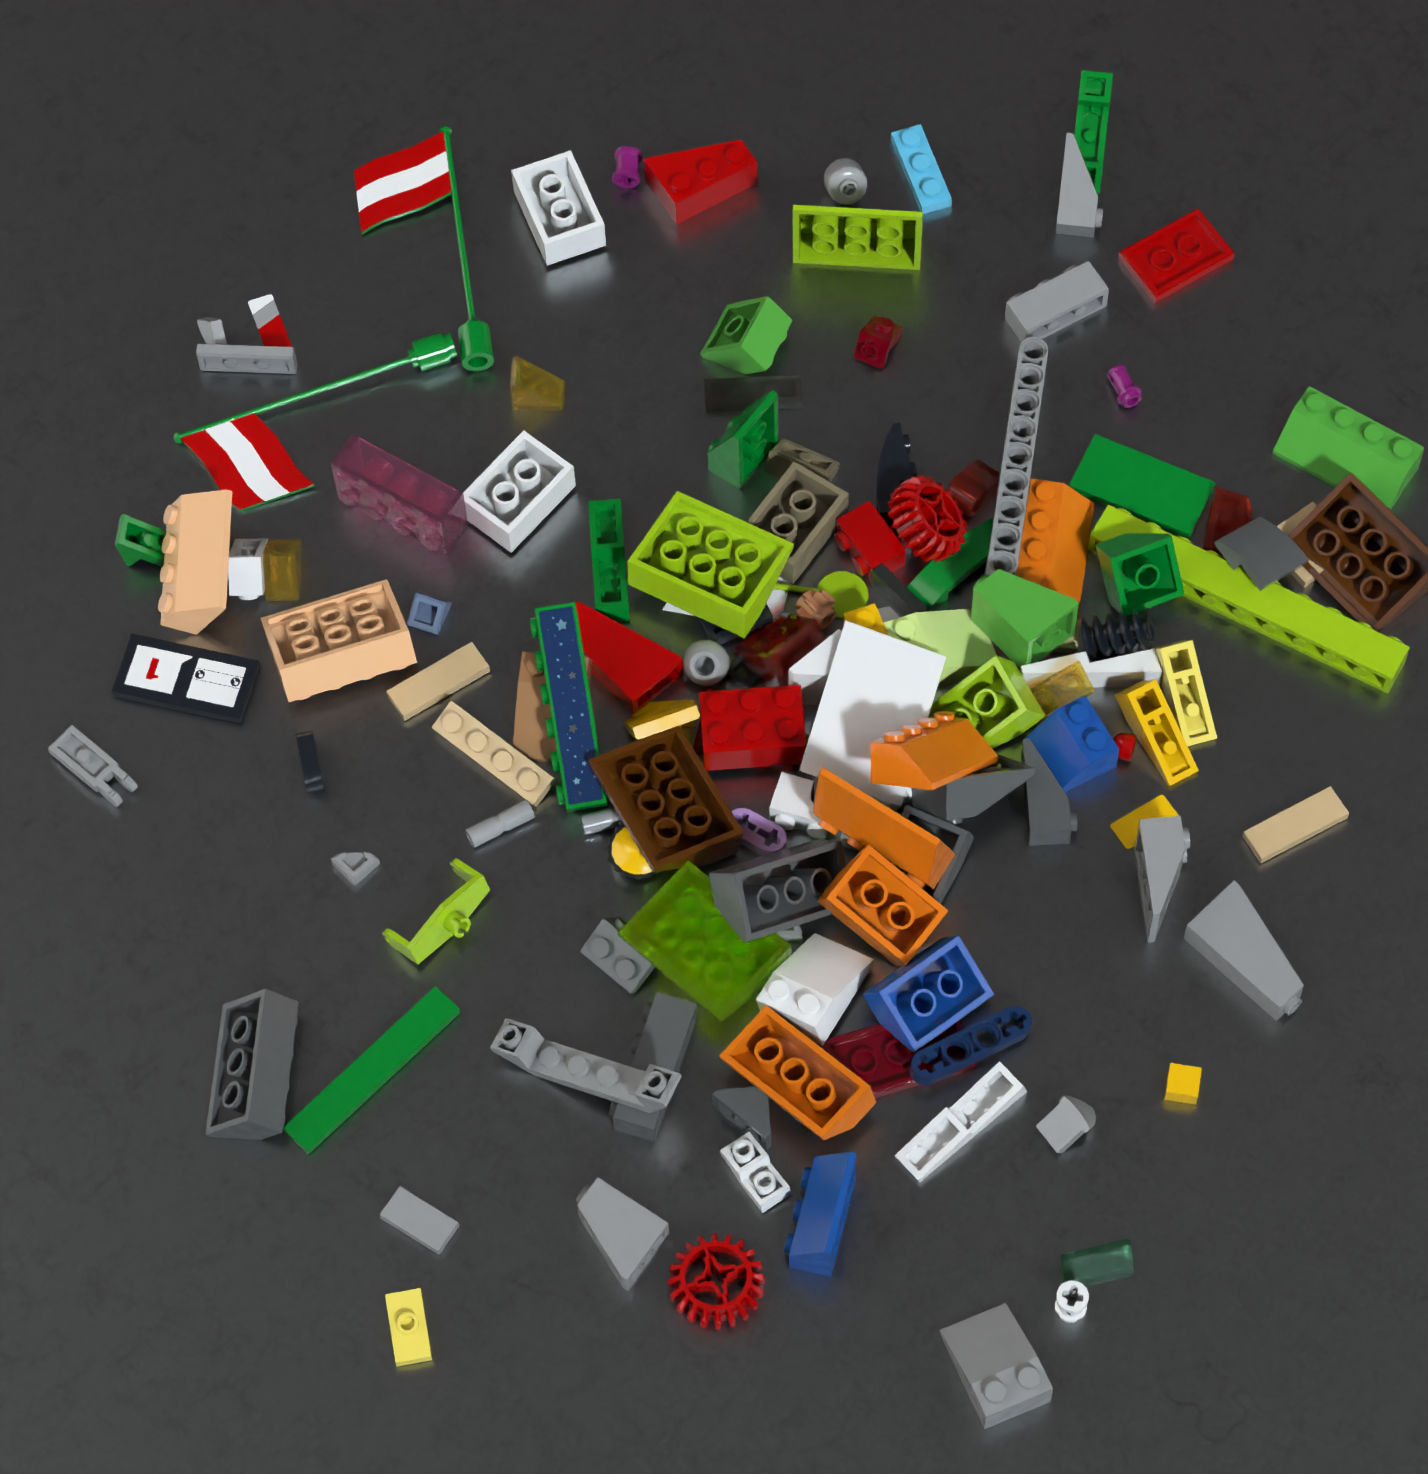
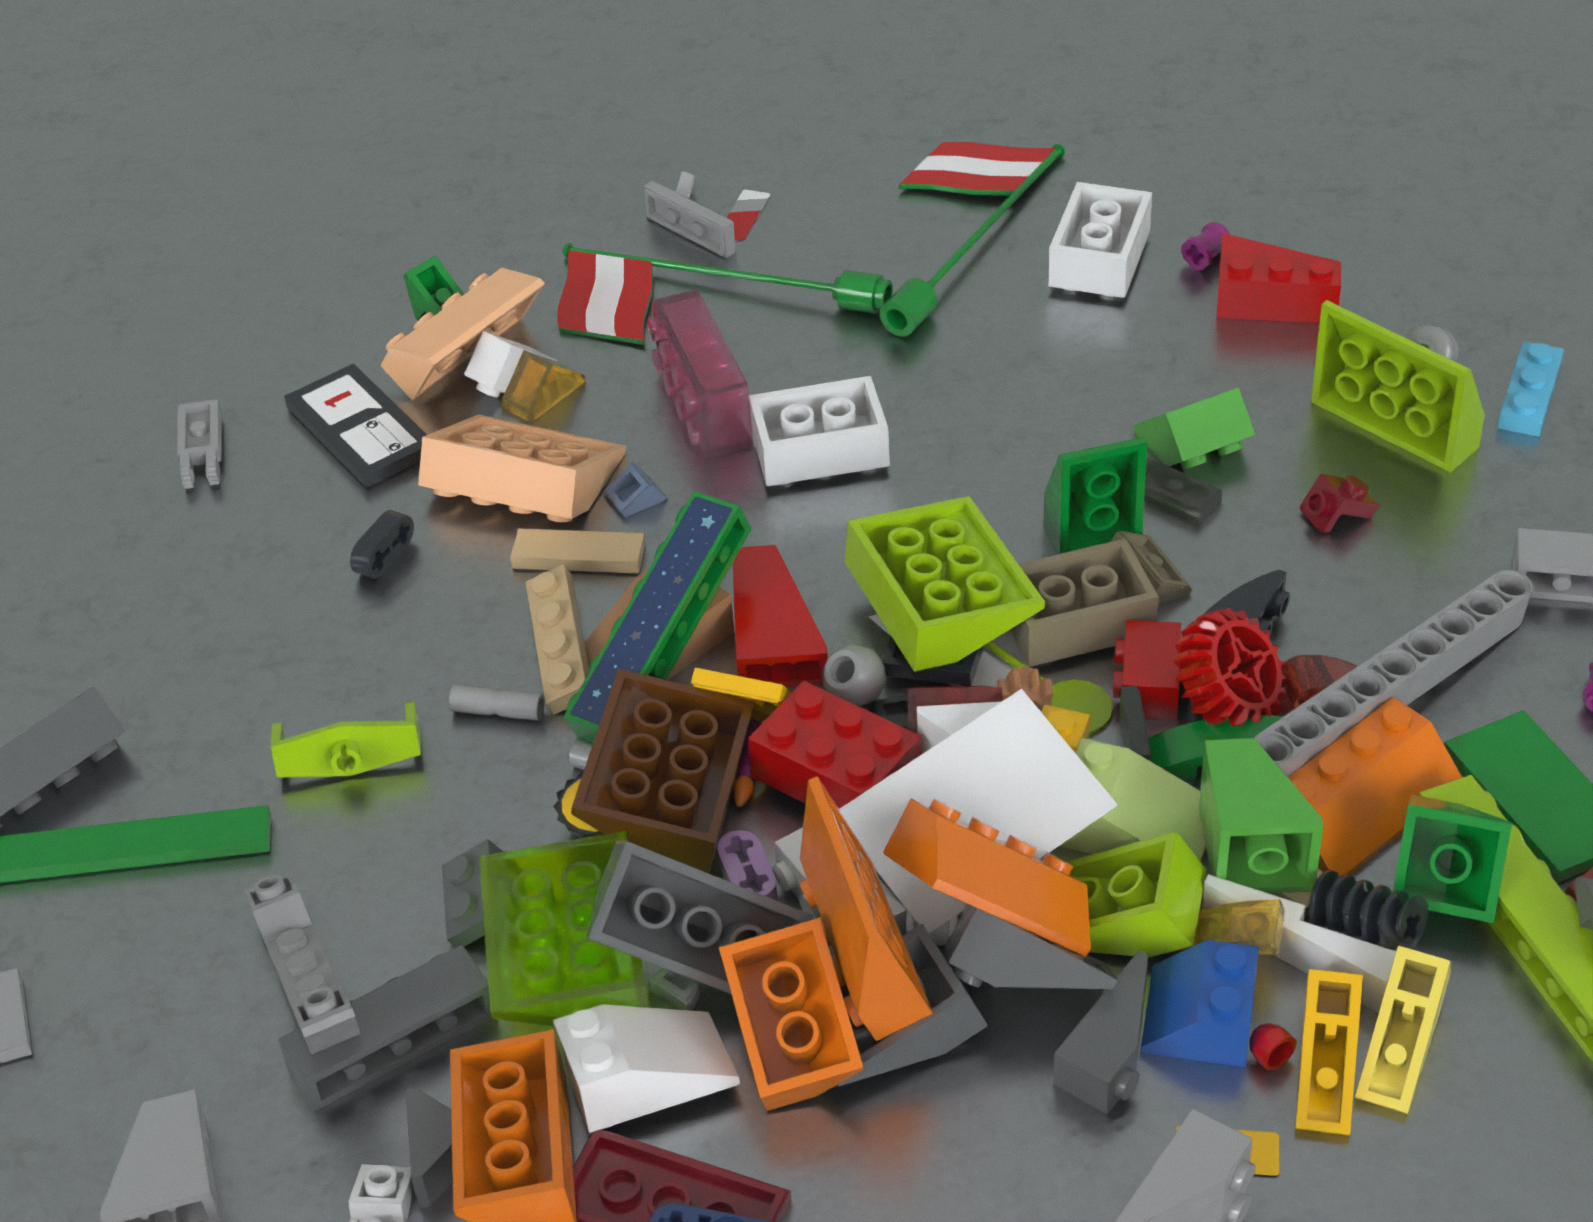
camera: 40 degrees right, 20 degrees down
light grey tile [331,852,380,886] -> none
clear yellow slope [510,356,565,411] -> none
green slope [588,499,630,624] -> none
blue slope [862,935,994,1052] -> none

